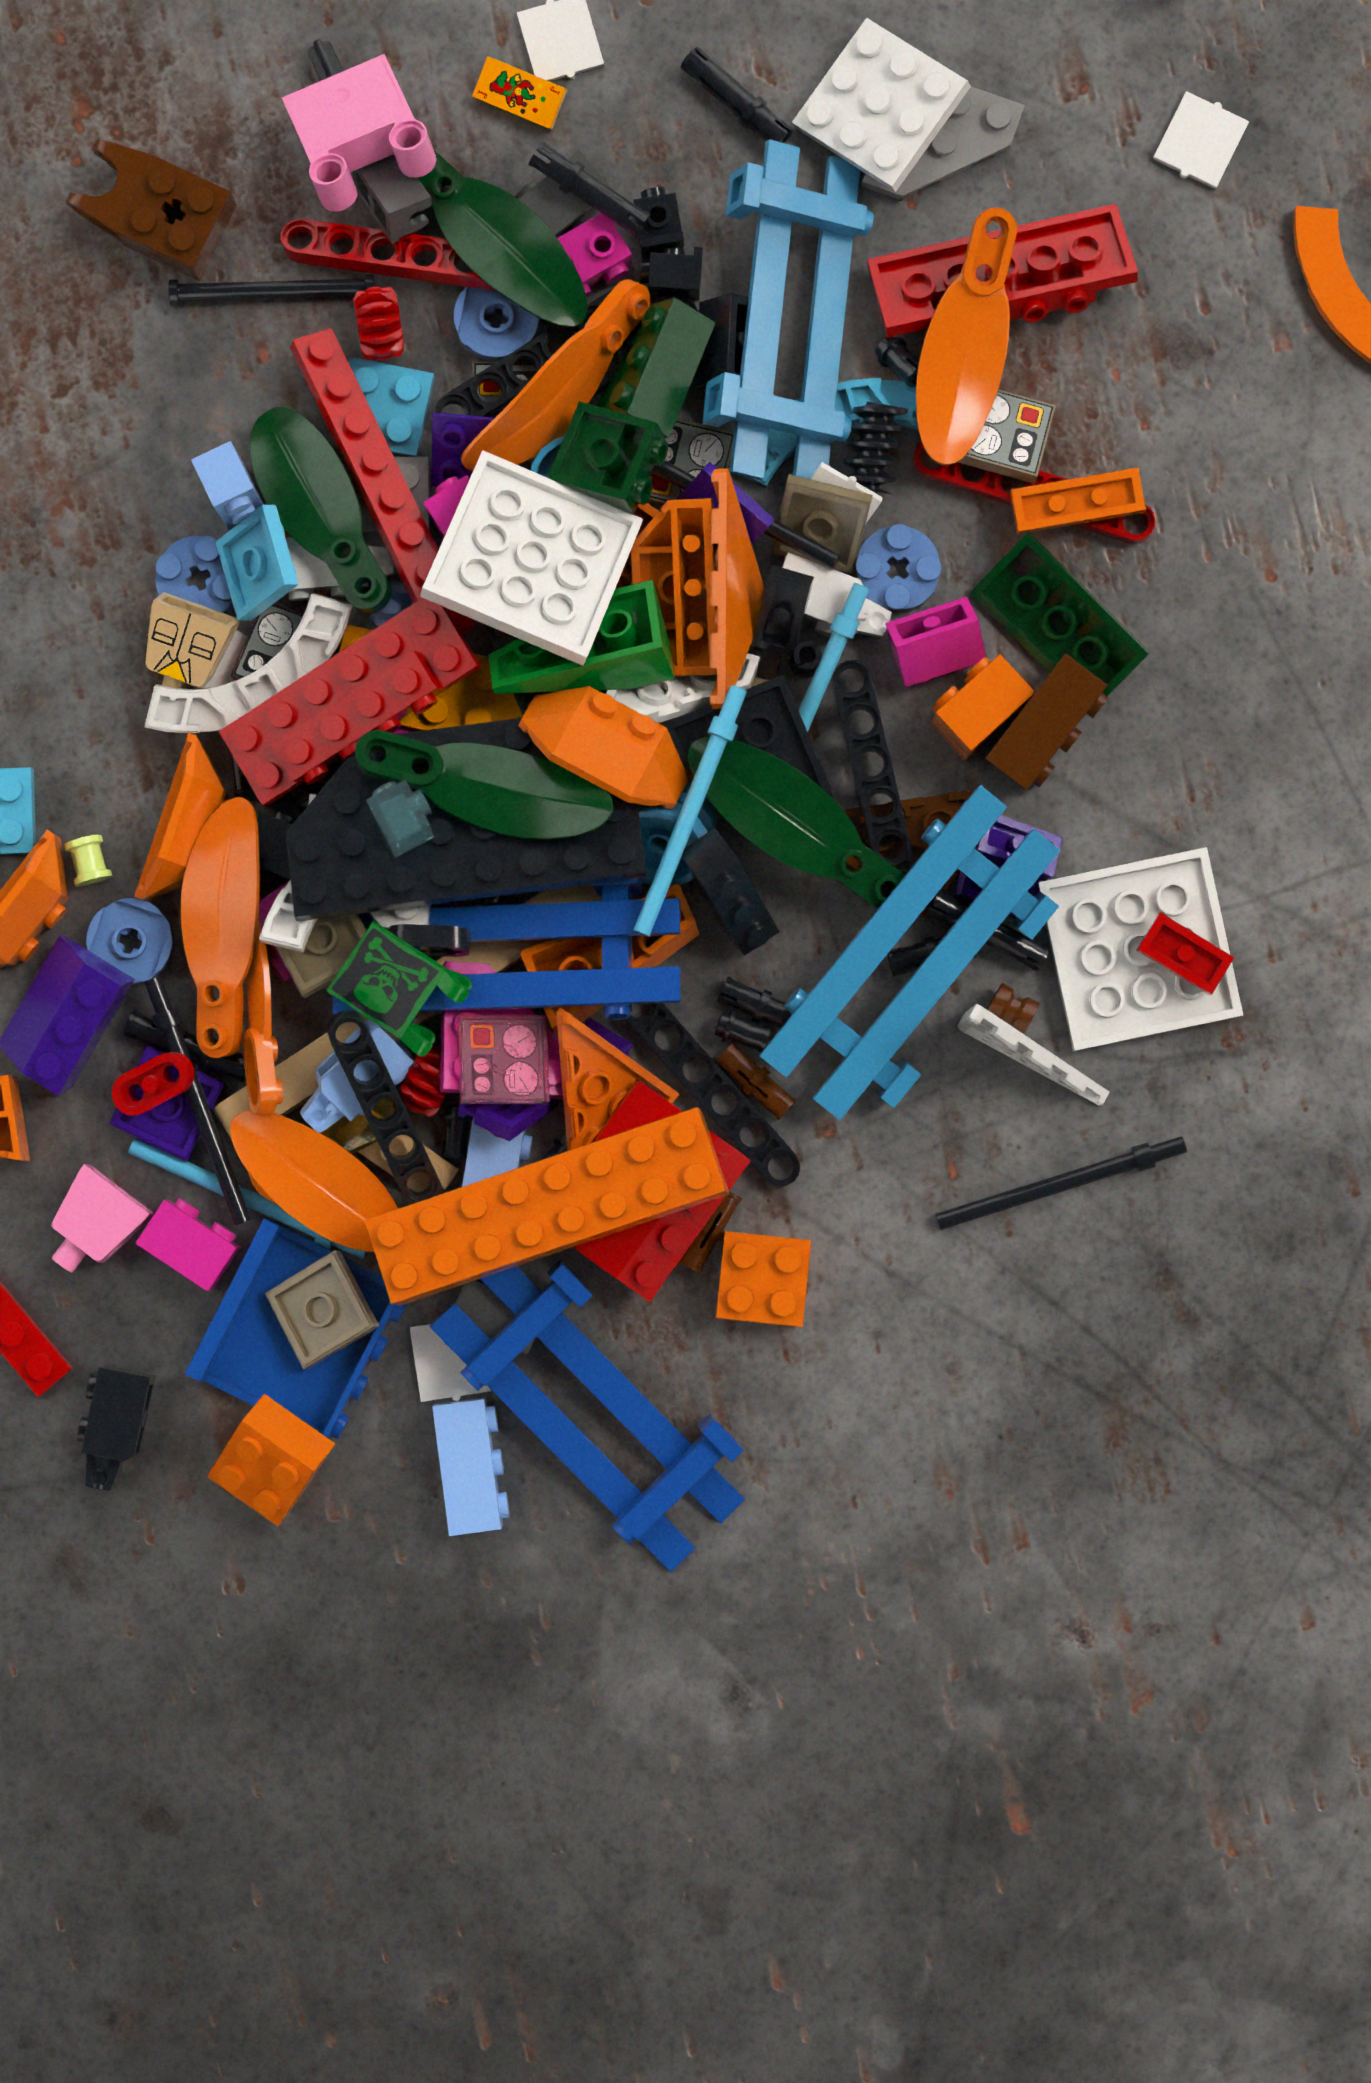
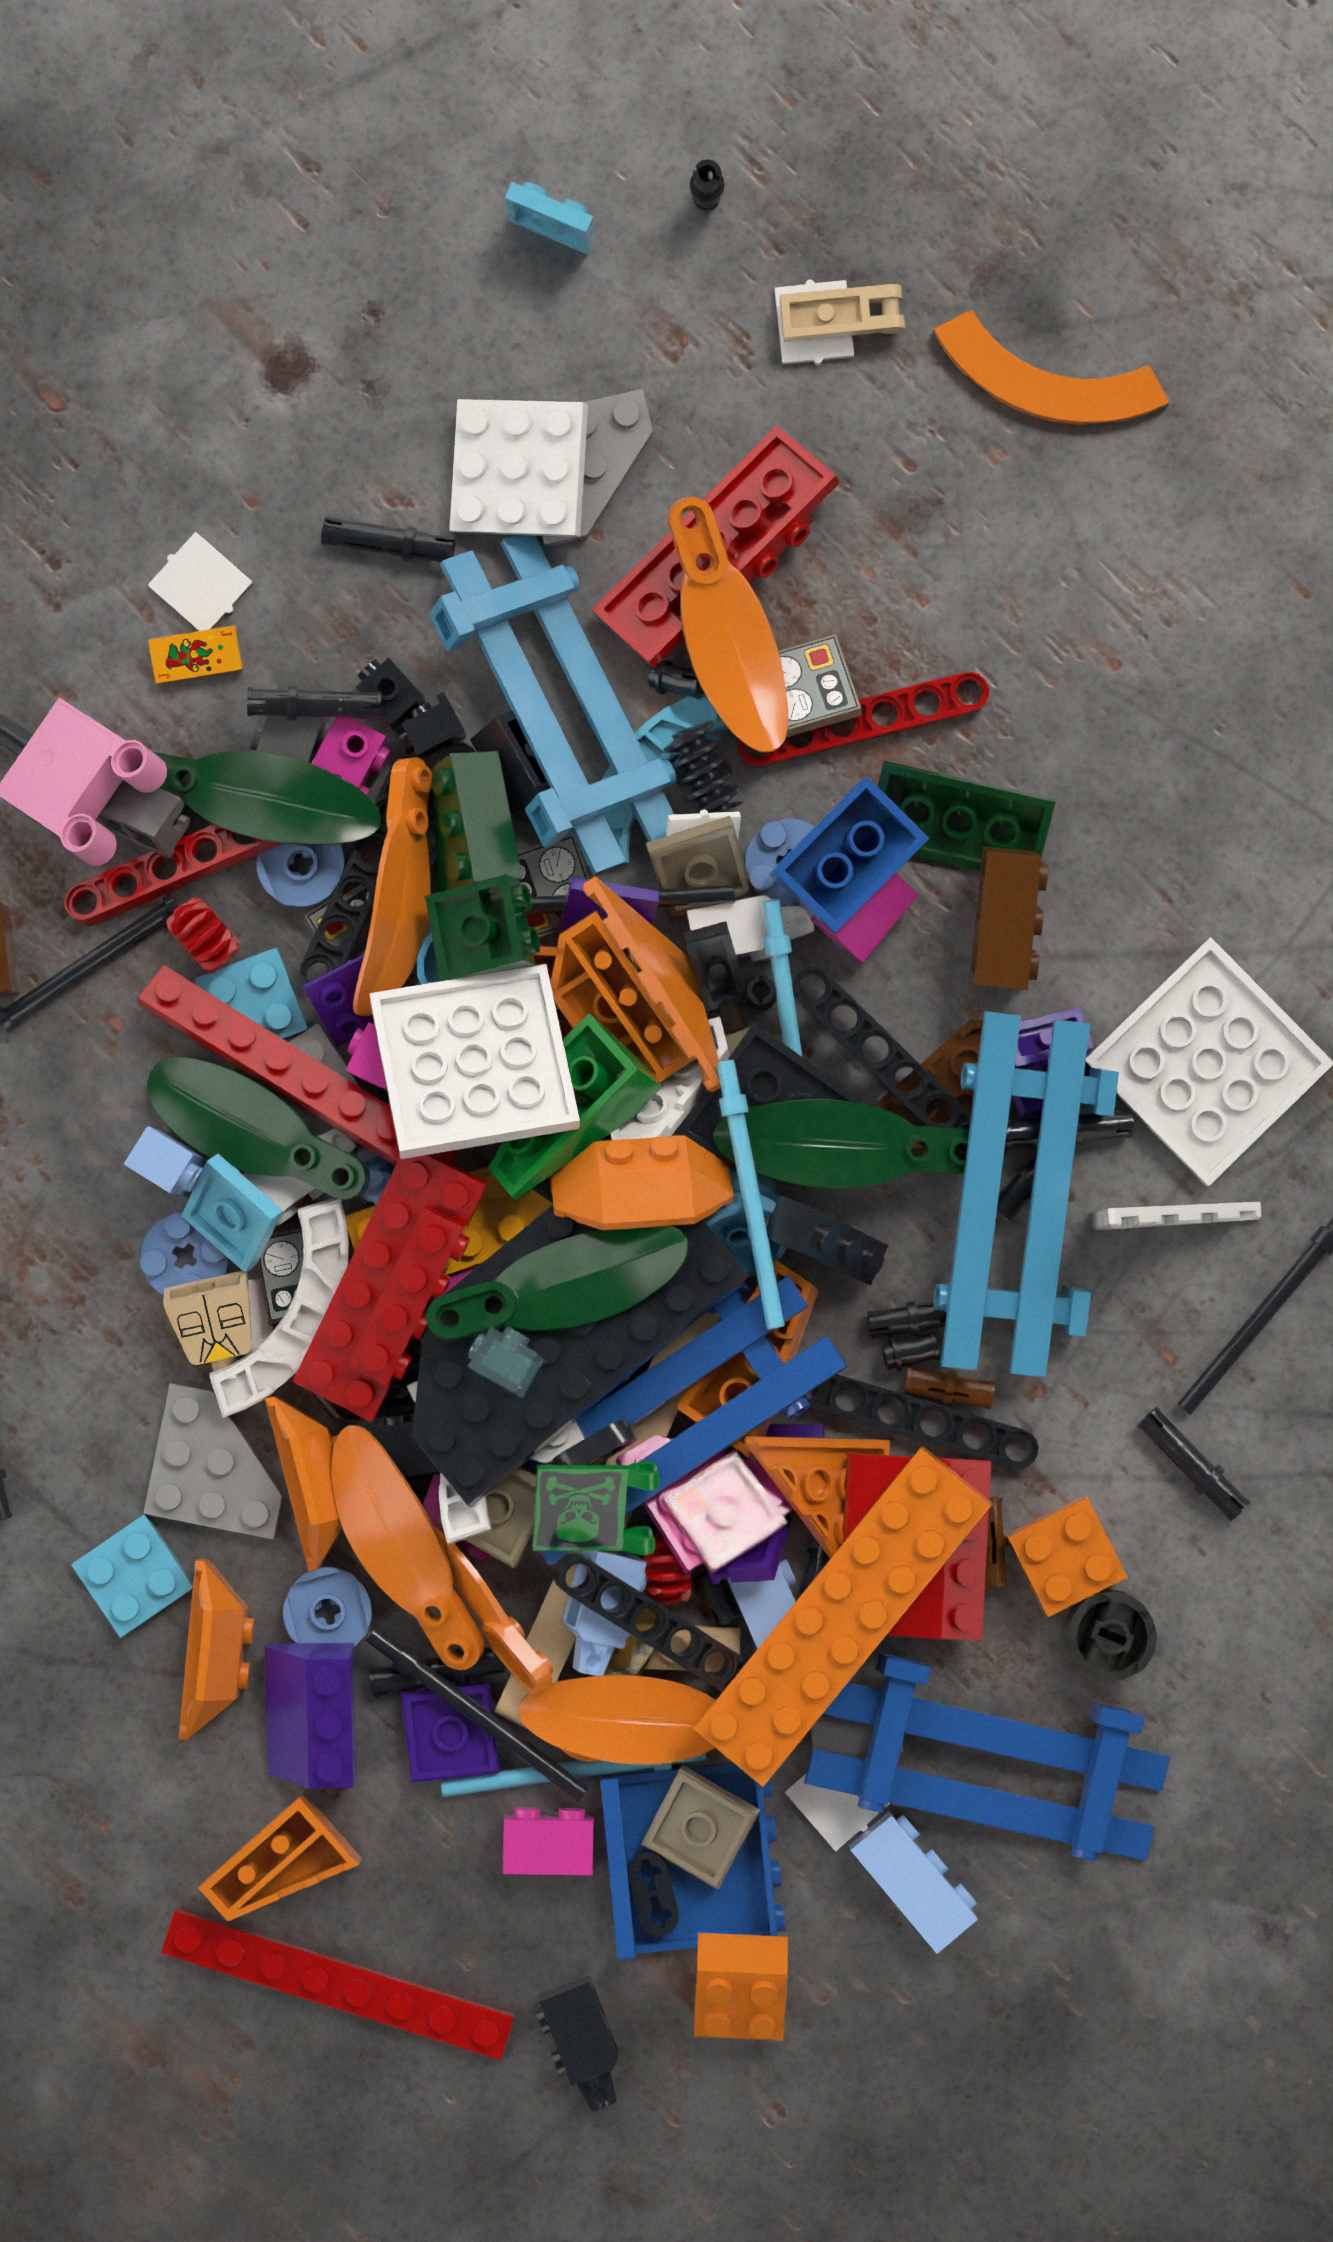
camera: 30 degrees left, 0 degrees up
bright pink torso [51,1164,155,1273] -> none
yellowish green bush [64,834,113,887] -> none
red plate [112,1052,195,1116] -> none
orange brick [930,654,1035,761] -> none
reddish brown wheel [987,982,1040,1034] -> none
orange plate [1010,468,1146,535] -> none
red plate [1136,912,1234,996] -> none
none -> light grey plate [143,1383,284,1540]
none -> black beam [628,1850,679,1936]
none -> blue slope [769,776,929,934]
none -> tan plate [779,284,906,342]
none -> pearl dark grey brick [1063,1588,1158,1682]
none -> black pin [1137,1406,1251,1521]

